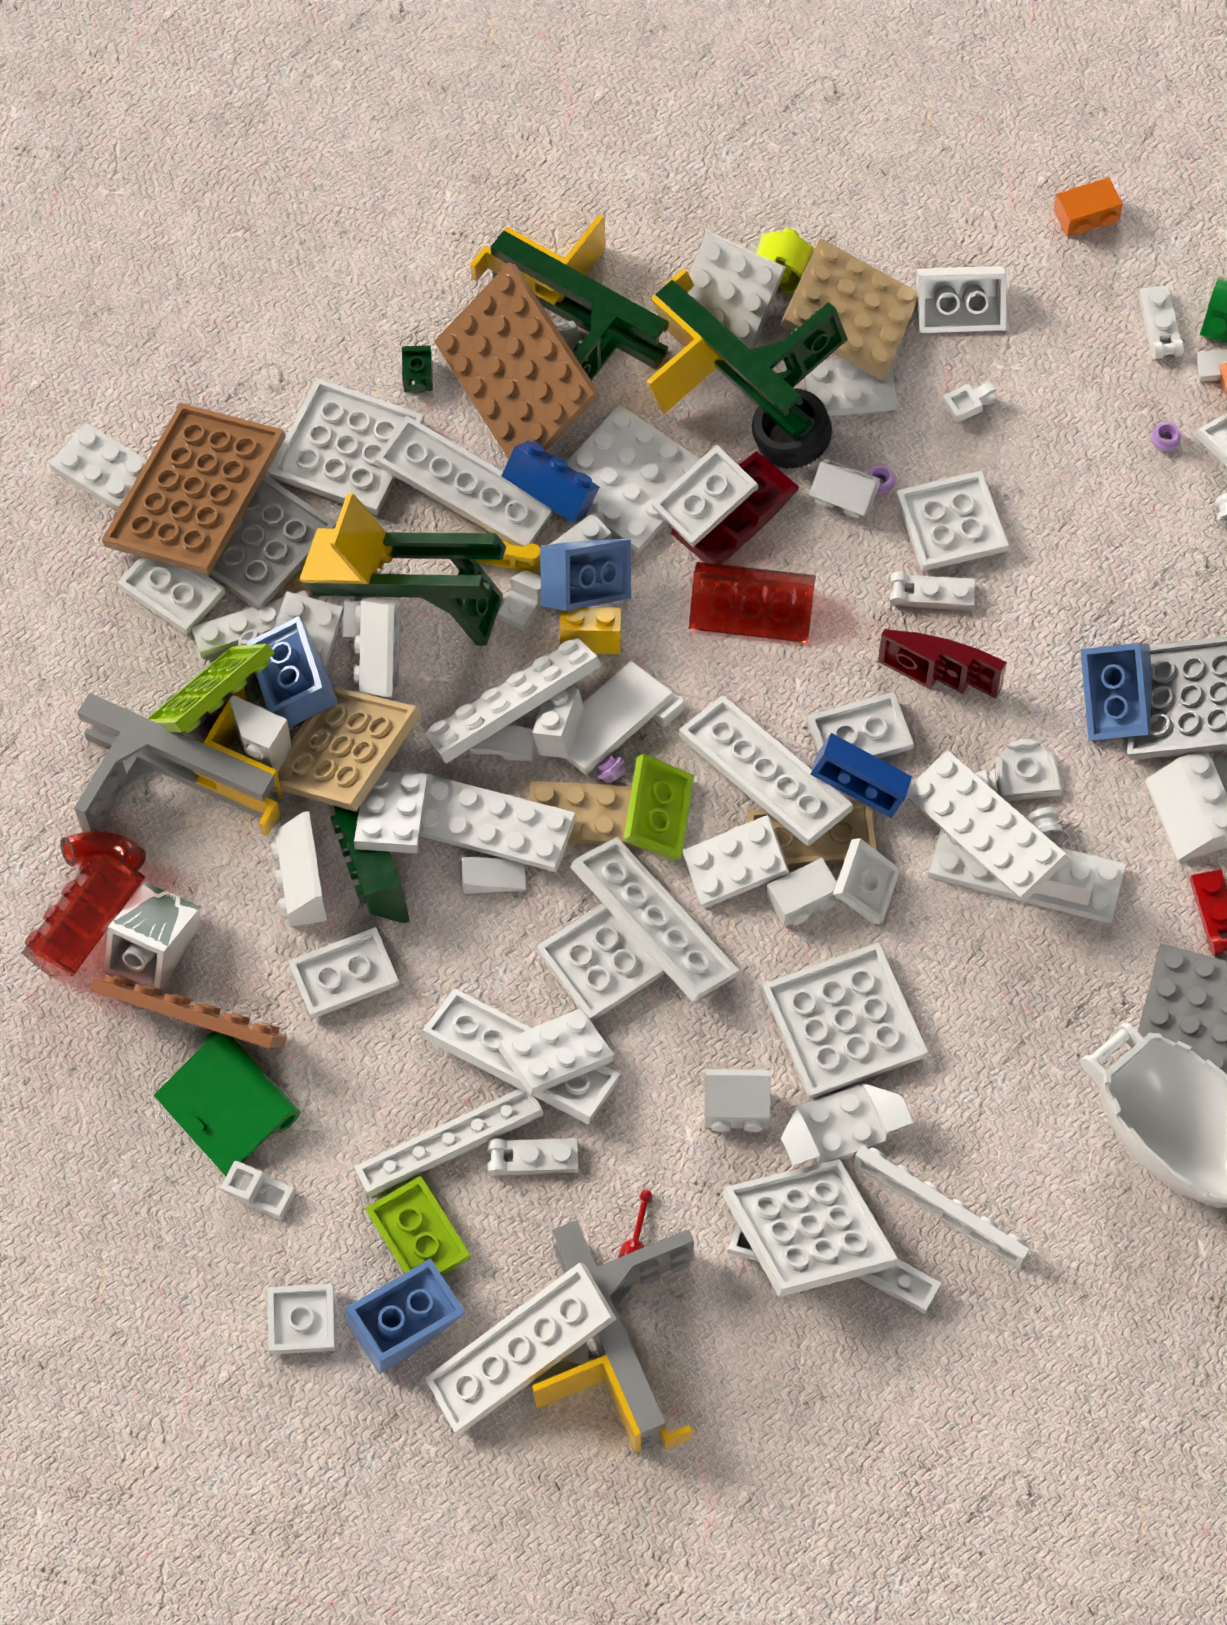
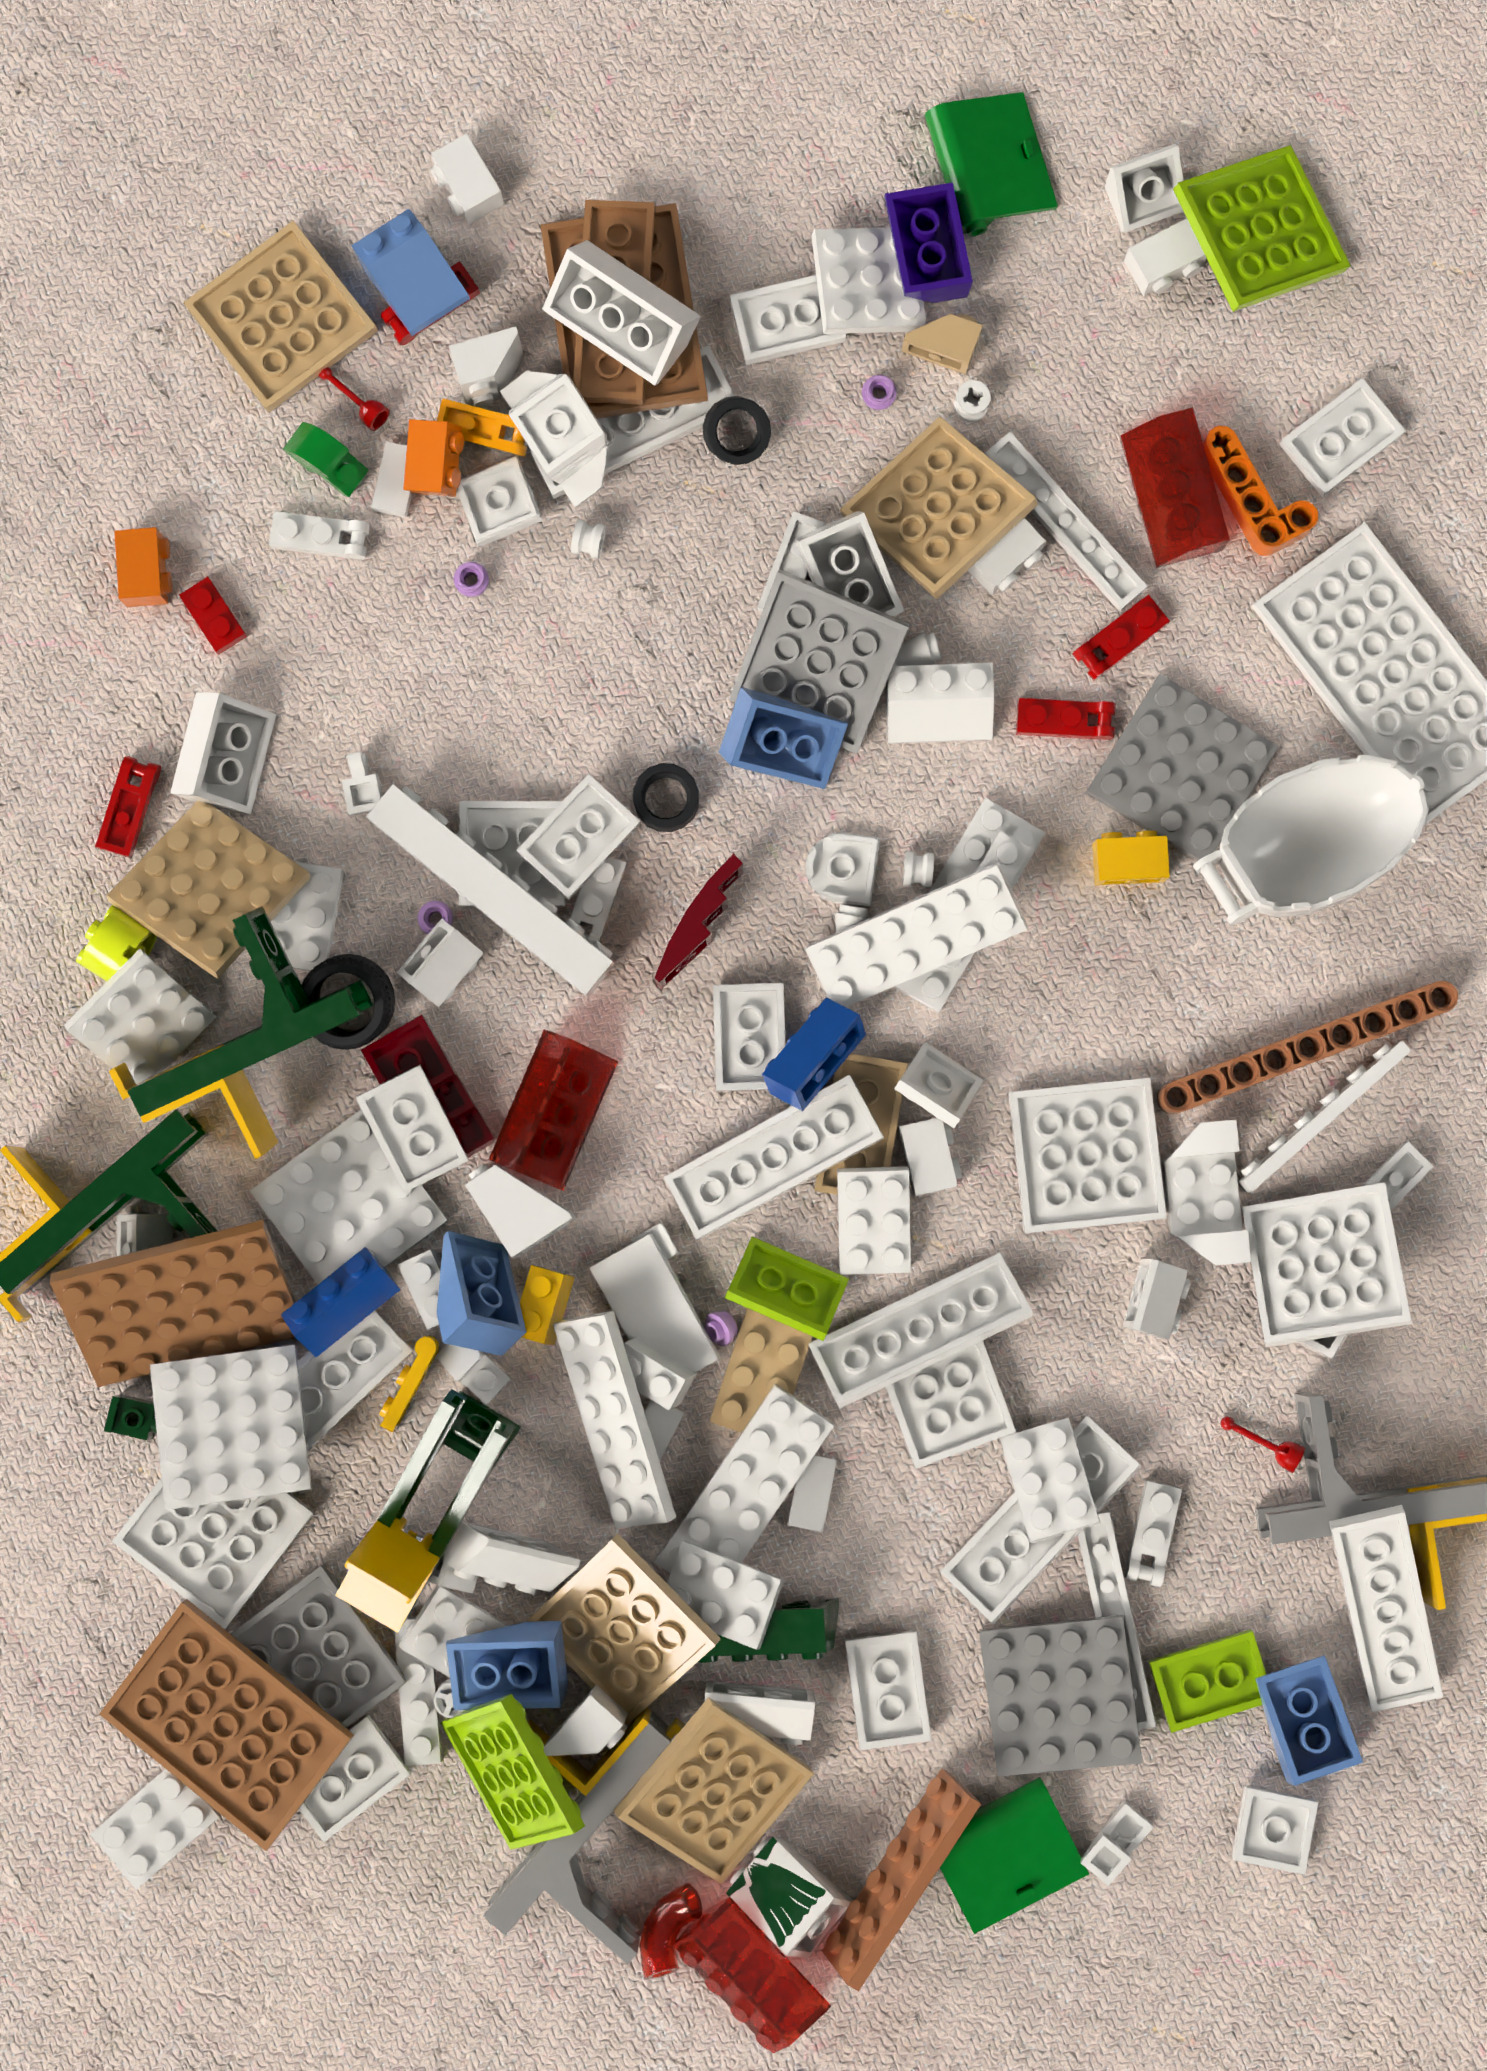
camera: 75 degrees left, 20 degrees up
none -> red plate [95,755,161,859]
none -> white plate [150,1345,312,1510]
none -> red plate [179,576,248,655]
none -> white brick [366,784,615,998]
none -> white slope [465,1164,577,1258]
none -> white plate [516,774,641,900]
none -> tan plate [614,1697,814,1884]
none -> black tyre [633,763,699,832]
none -> light grey plate [979,1615,1142,1777]
none -> yellow brick [1092,830,1170,886]
none -> nougat beam [1157,981,1458,1114]

